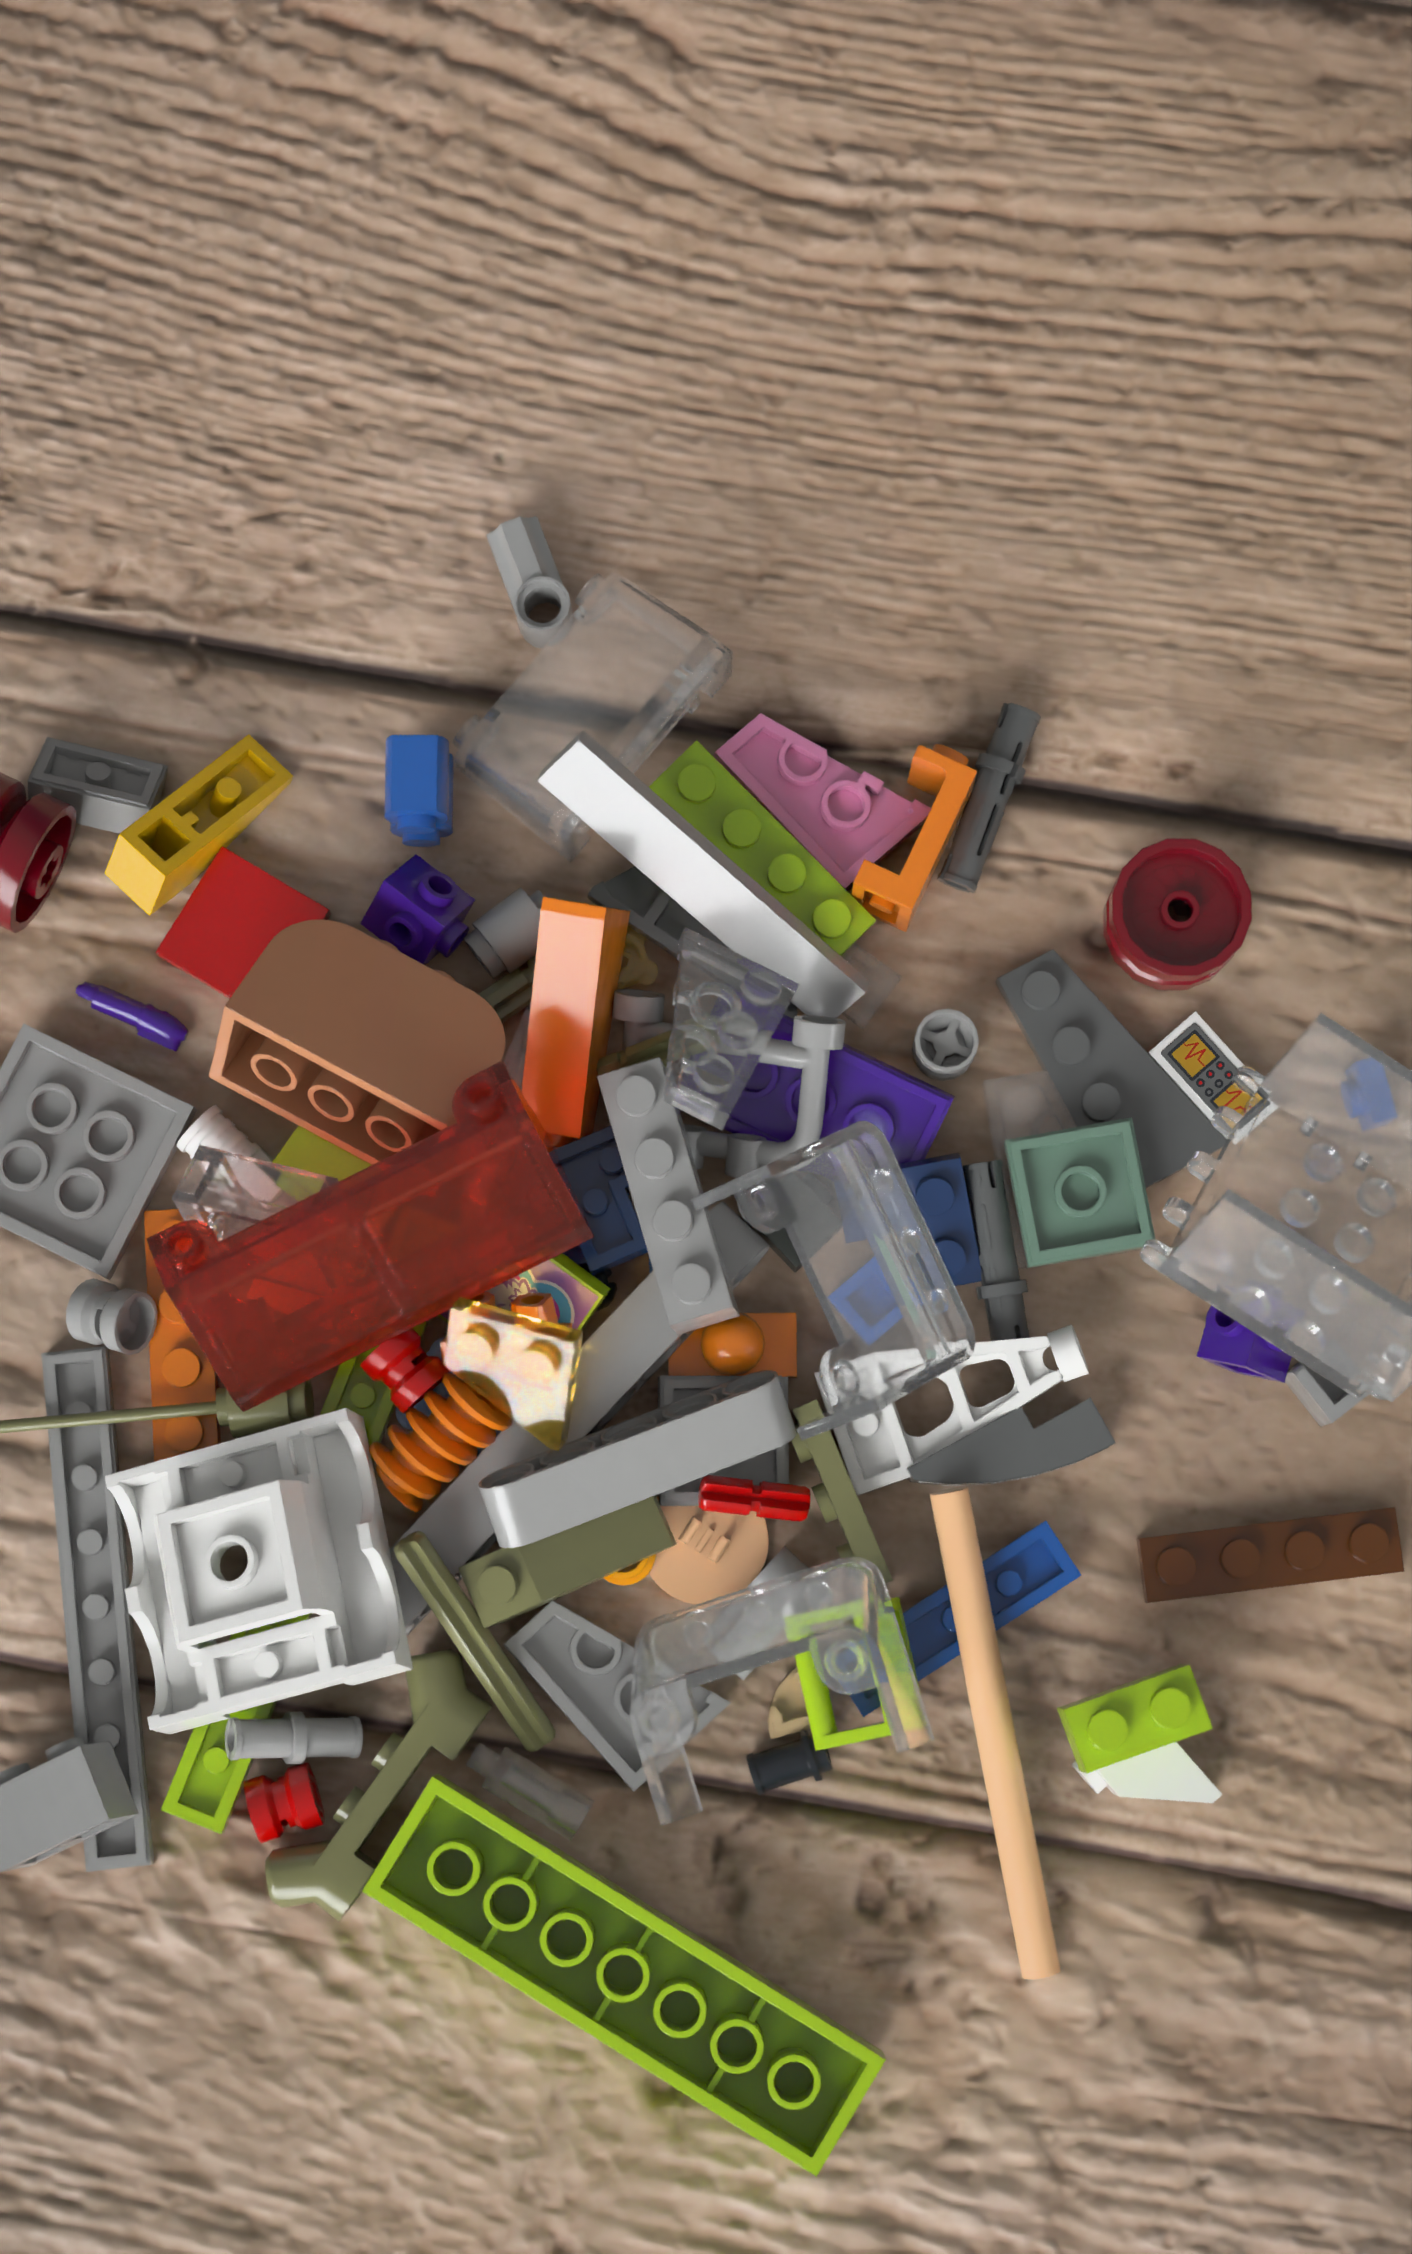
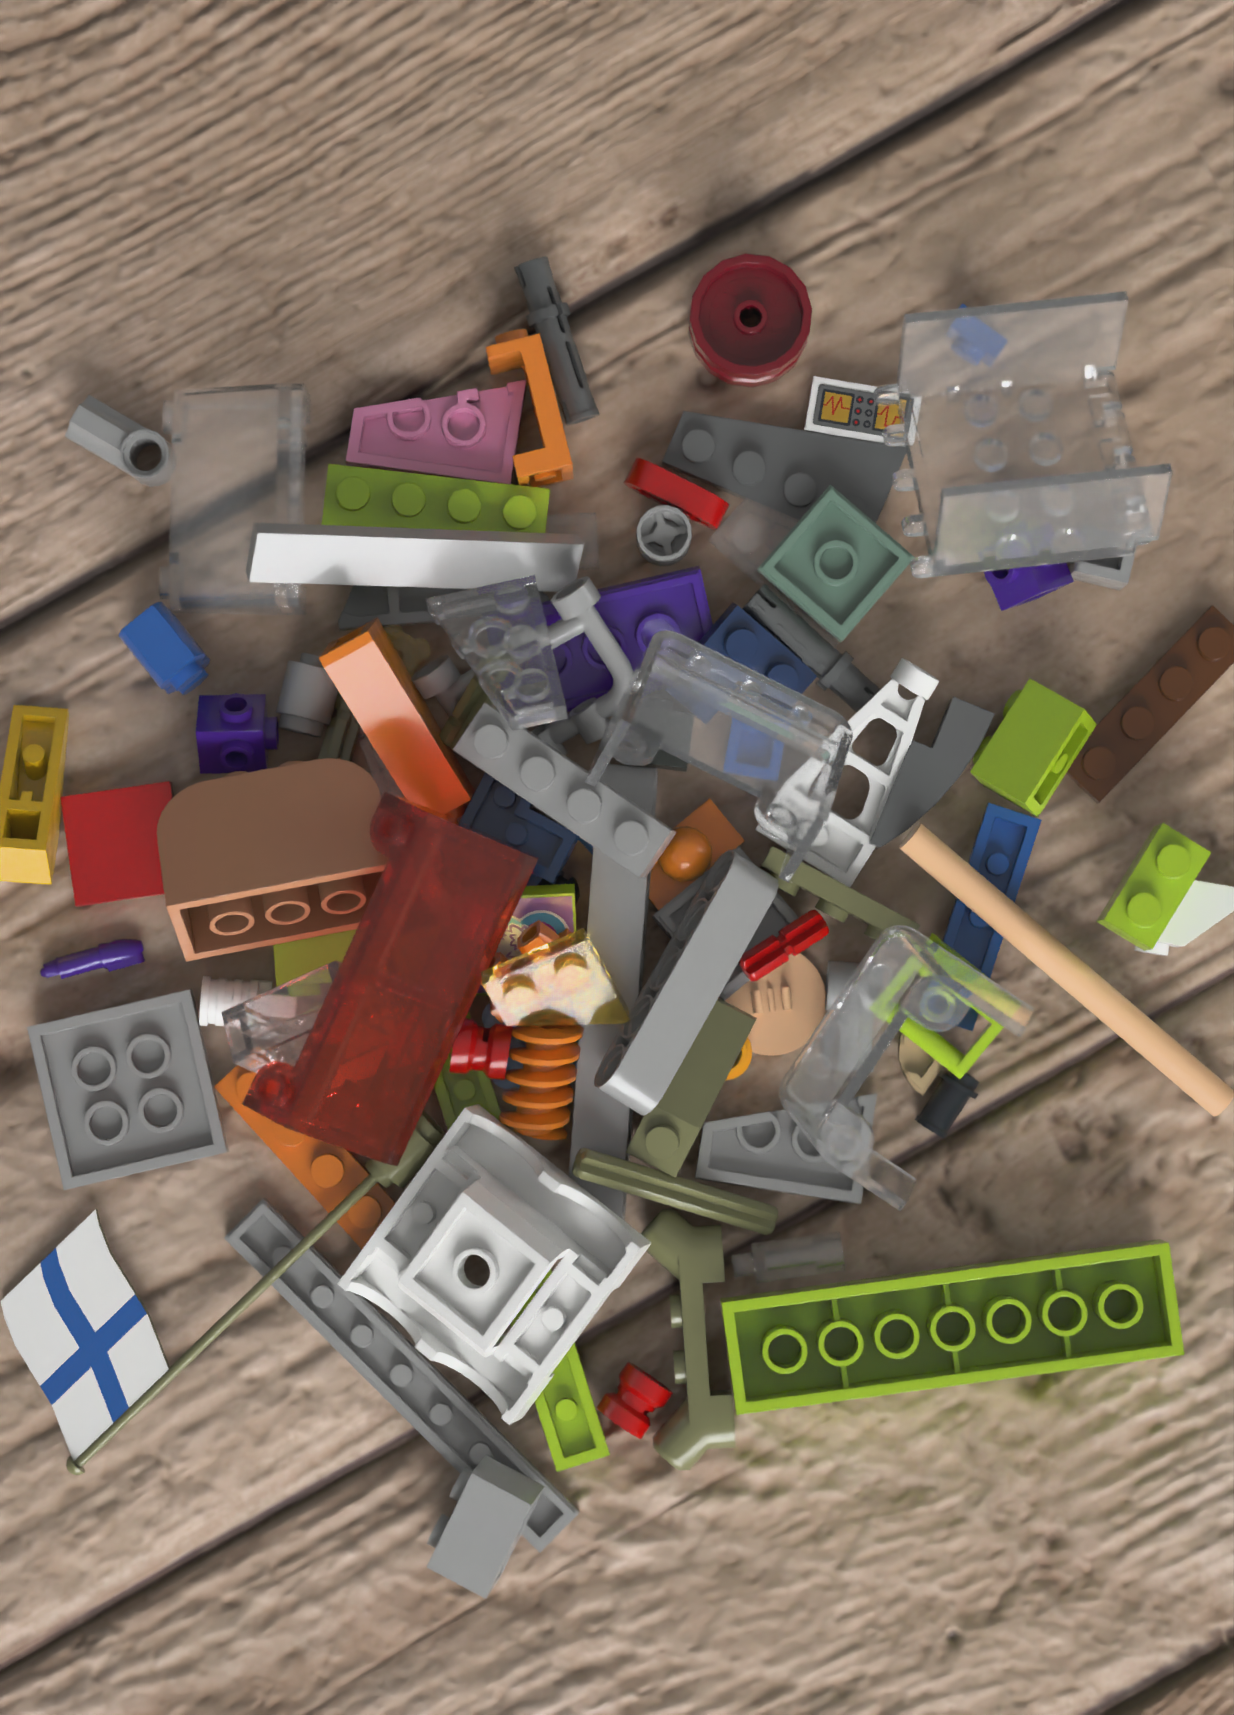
camera: 40 degrees left, 5 degrees up
light grey wheel [66,1278,158,1355] -> none
light grey pin [225,1712,363,1764] -> none
none -> red beam [623,457,729,530]
none -> lime brick [970,678,1097,818]

